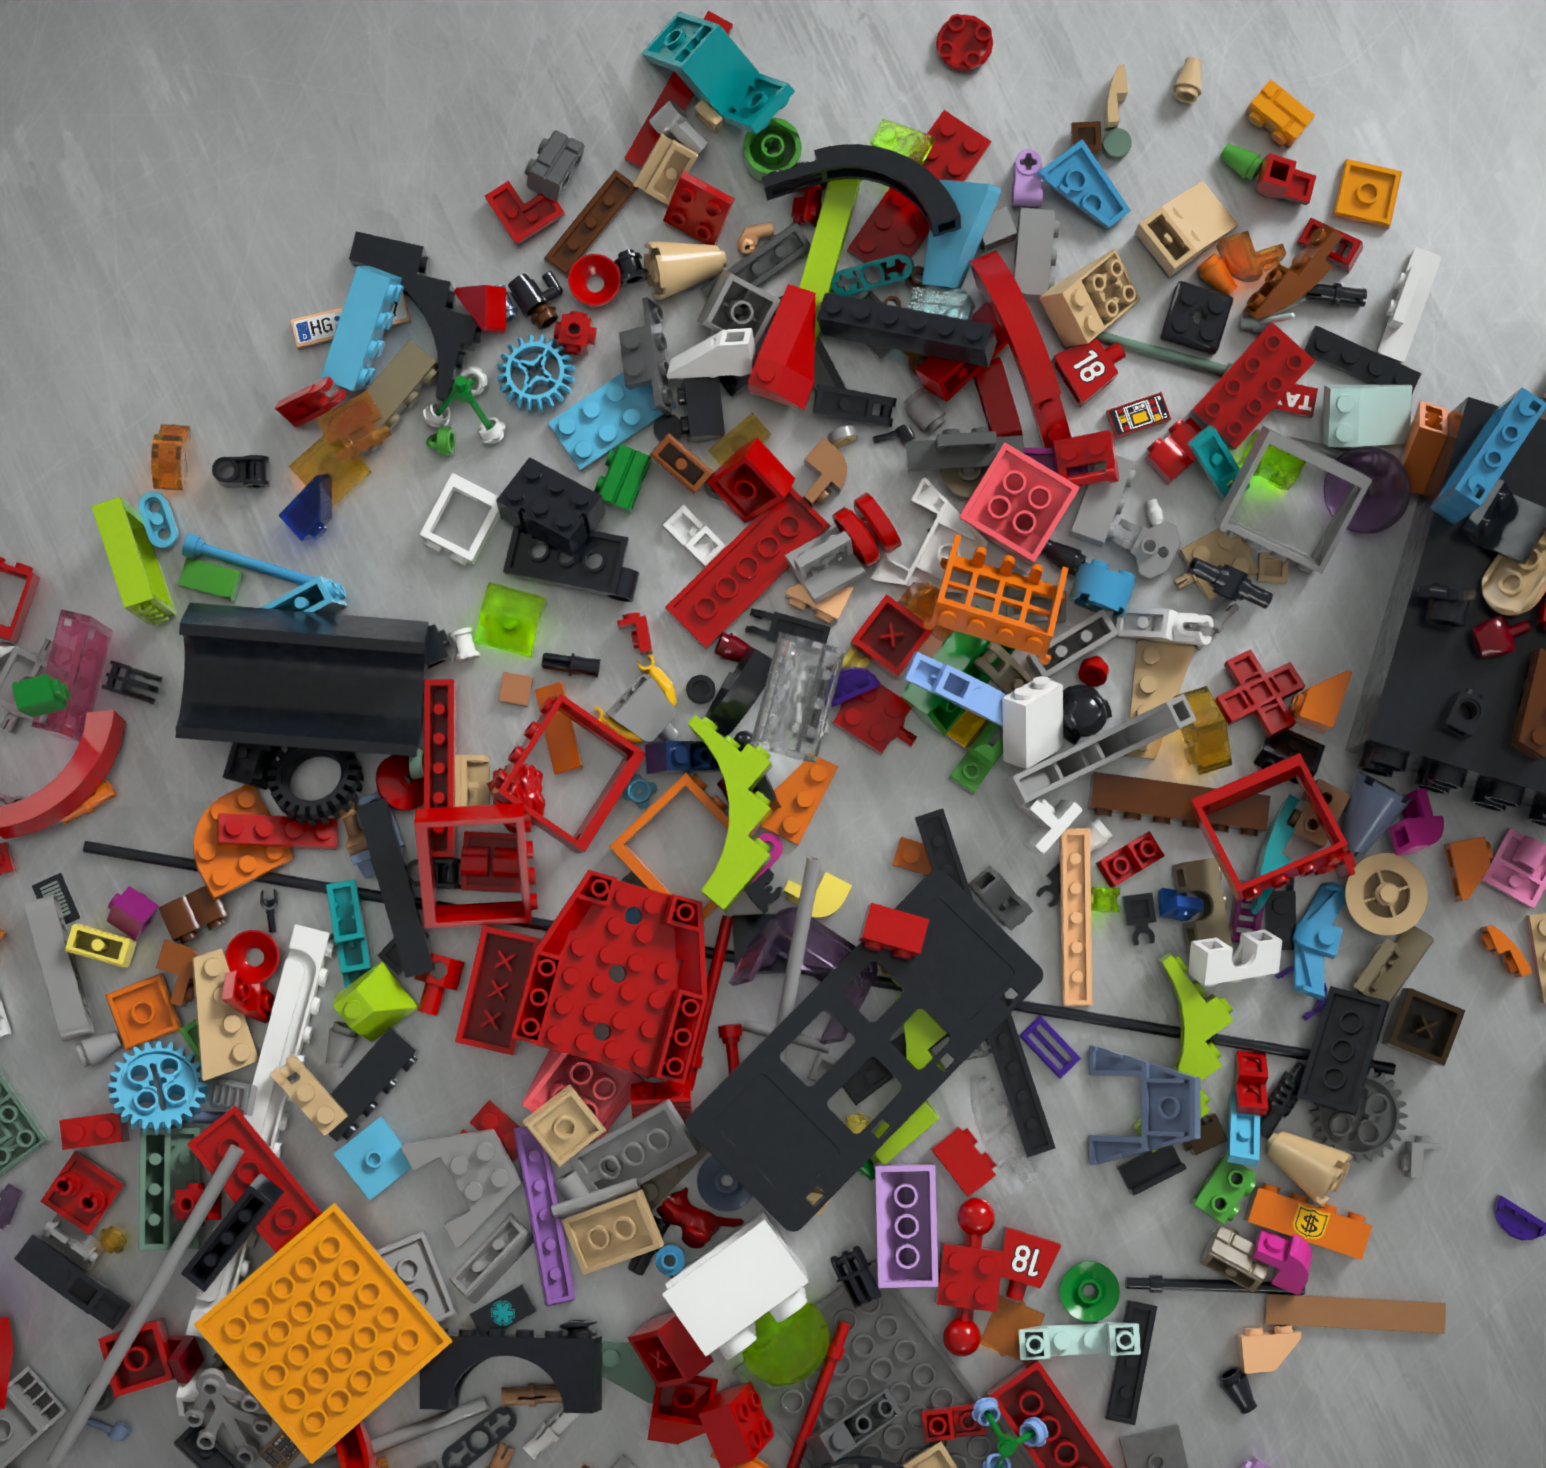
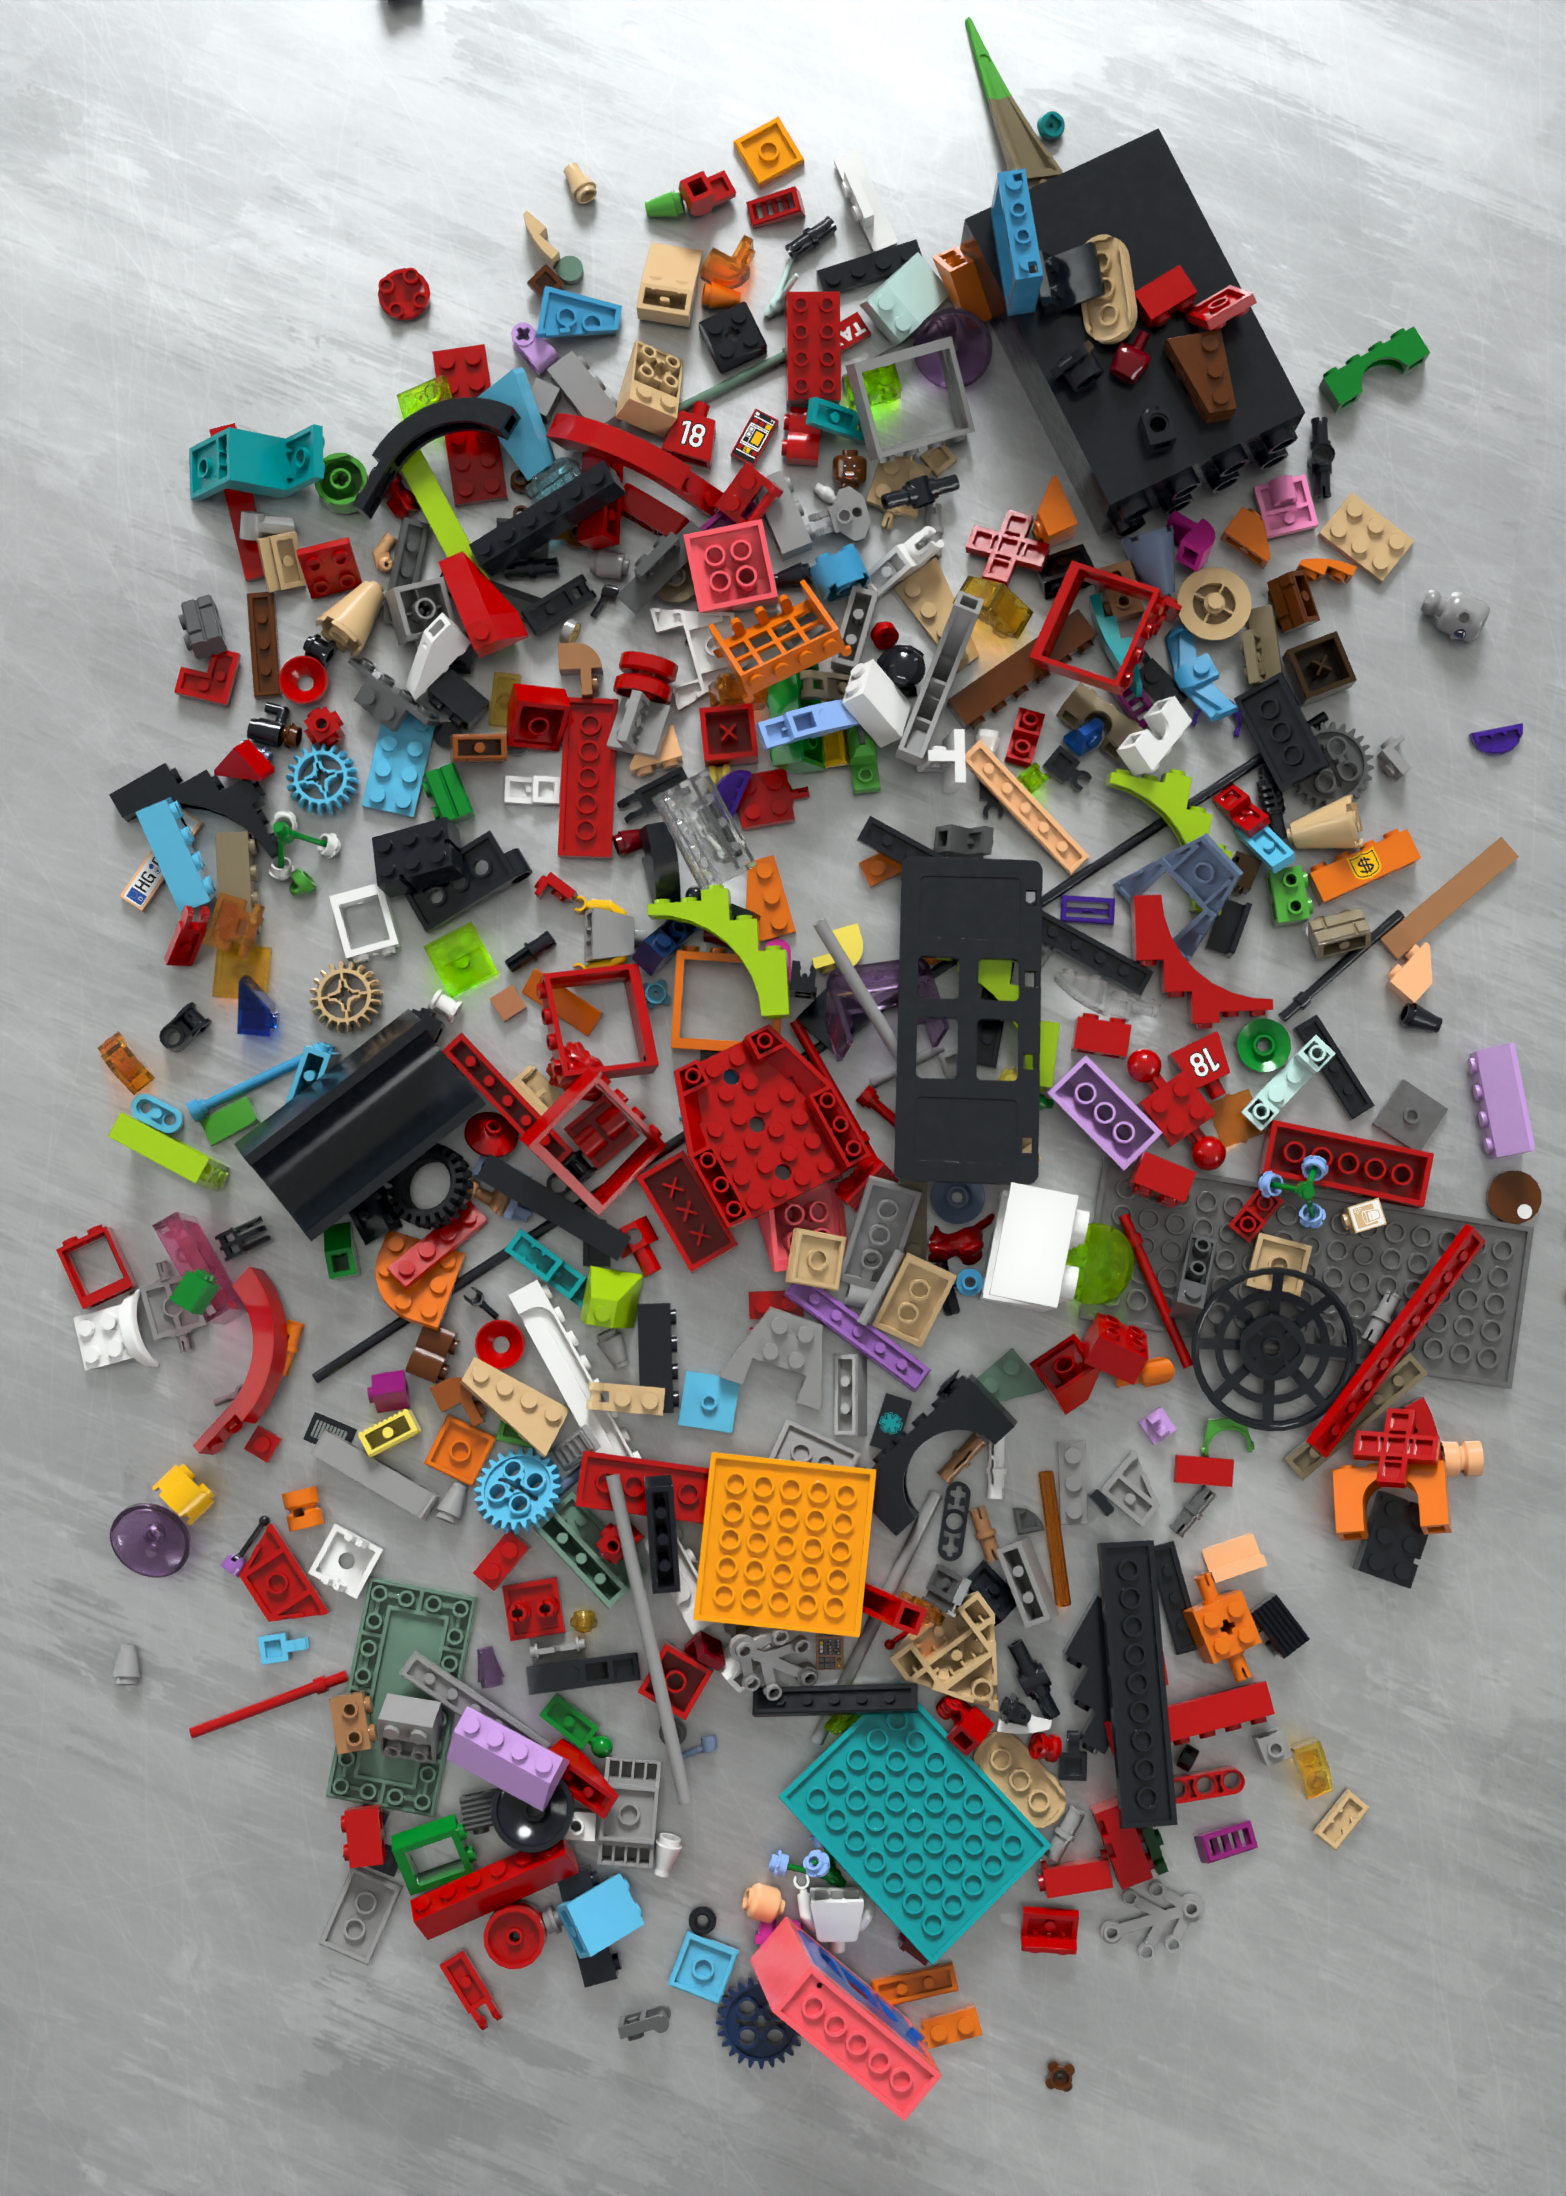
camera: 40 degrees left, 0 degrees up
red slope [222,971,275,1023] -> none
sand green tile [409,749,424,779] -> none
red brick [627,1312,714,1389] -> none
black tile [686,675,716,705] -> none
tan tile [695,99,723,134] -> none
teal beam [831,253,914,296] -> none
black arm [831,1245,882,1308] -> none
red brick [858,903,929,960] -> none
dark orange slope [1243,224,1343,320] -> none
light orange brick [1246,79,1316,147] -> none
dark pink brick [1253,1229,1312,1296] -> none
none -> tan gear [309,961,383,1034]
none -> green slope [324,1222,361,1280]
none -> black pin [504,557,559,579]
none -> green plate [539,1692,613,1758]
none -> reddish brown head [832,450,867,489]
none -> red brick [1127,1151,1197,1209]
none -> red arch [1130,895,1273,1029]
none -> reddish brown brick [1267,570,1320,633]

